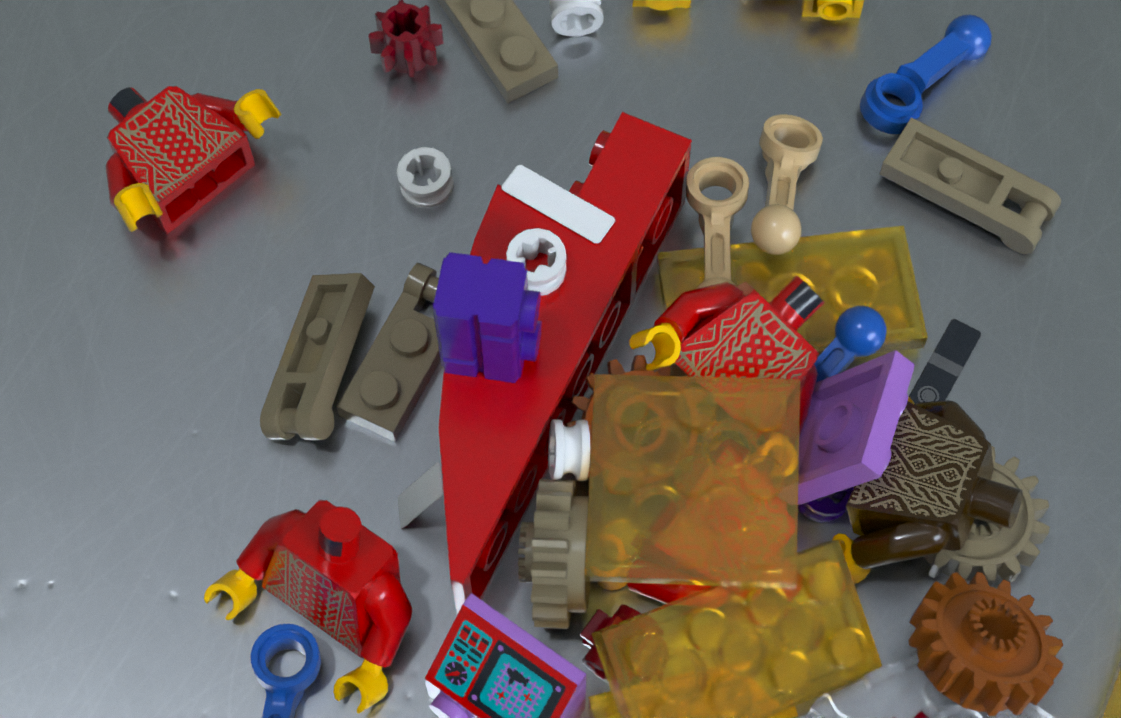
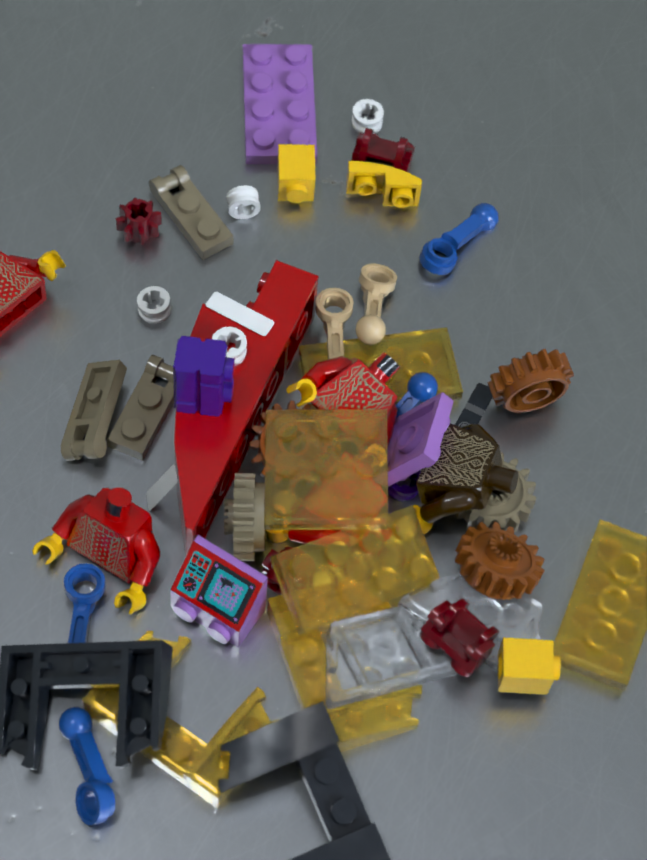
camera: 10 degrees left, 5 degrees down
white bush [548,419,590,481] -> none
dark tan plate [880,117,1061,254] -> none
none -> dark orange gear [488,349,574,413]

